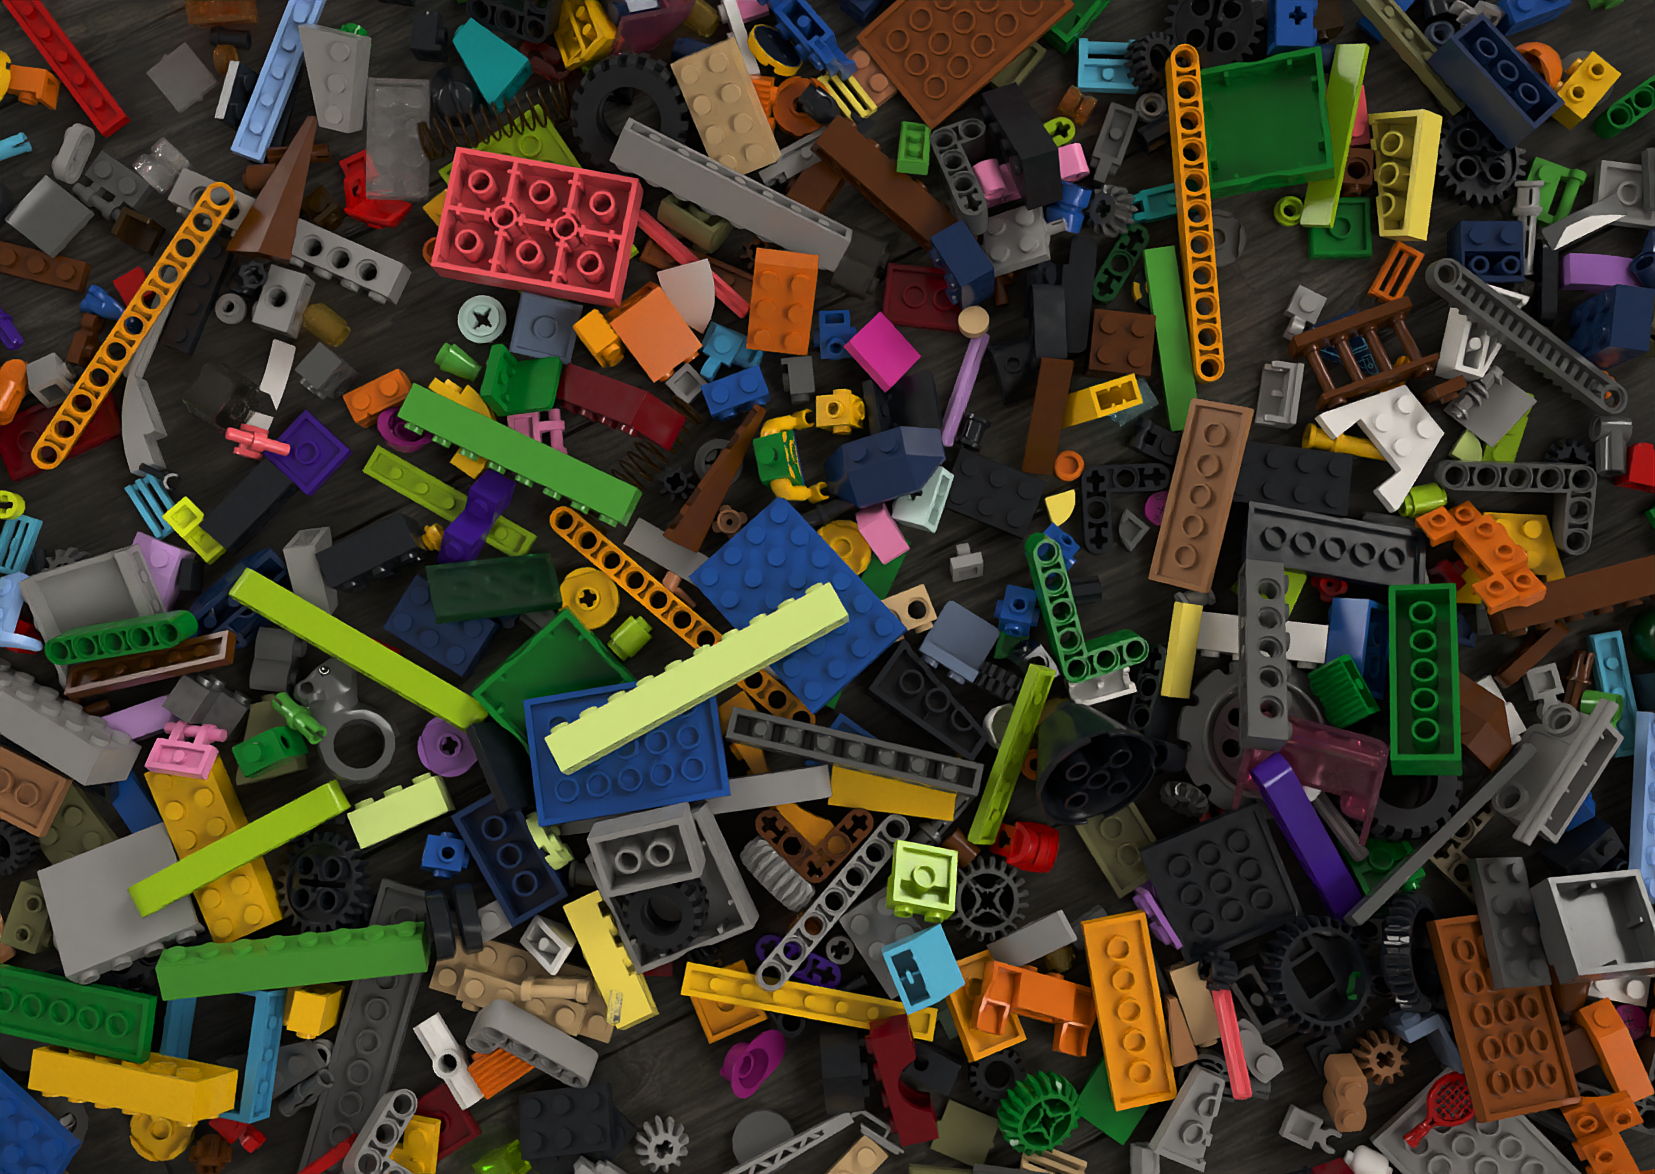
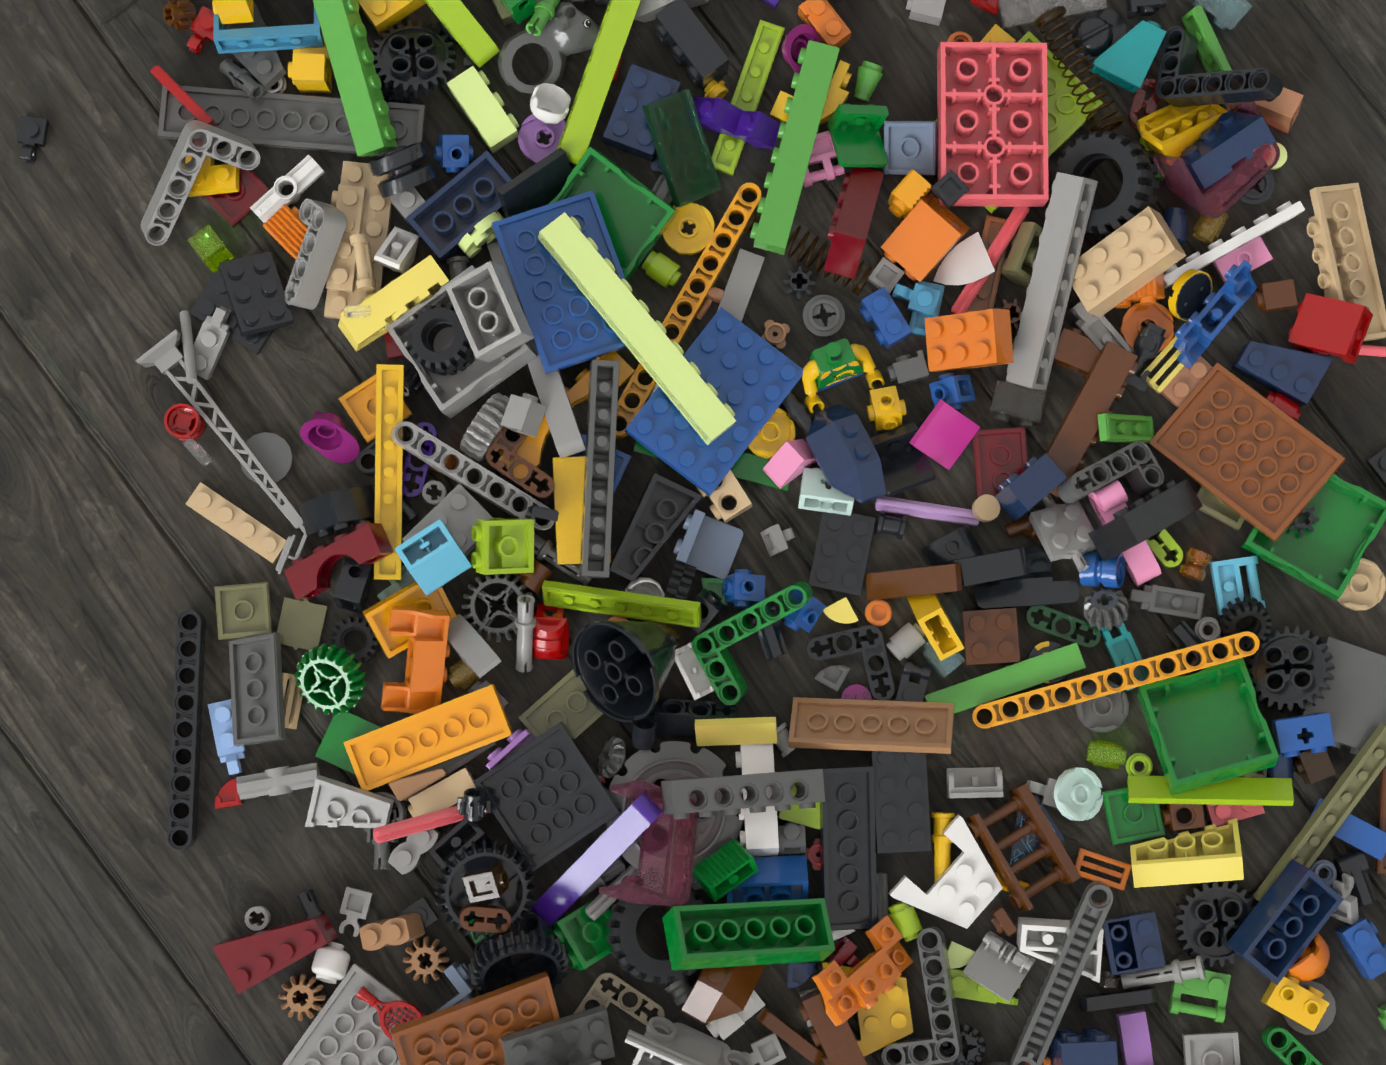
camera: 75 degrees right, 0 degrees up
light aqua gear [458,295,507,344] -> none
light grey gear [634,1115,689,1173] -> none
reddish brown wedge [663,403,767,553] -> none
dark grey tile [1343,742,1538,926] -> none
sticker [1542,194,1627,250] -> none
none -> reddish brown beam [459,904,511,933]
none -> bracket [462,863,509,903]
none -> light grey brick [500,393,547,438]
none -> light grey pin [515,595,536,673]
none -> black tile [527,506,559,521]
none -> white hair [530,83,571,124]
none -> dark grey brick [778,822,806,856]
none -> light grey brick [886,622,926,661]
none -> black tile [931,170,969,209]
none -> light aqua tile [1054,767,1103,821]
none -> clear neon green brick [1086,739,1127,770]

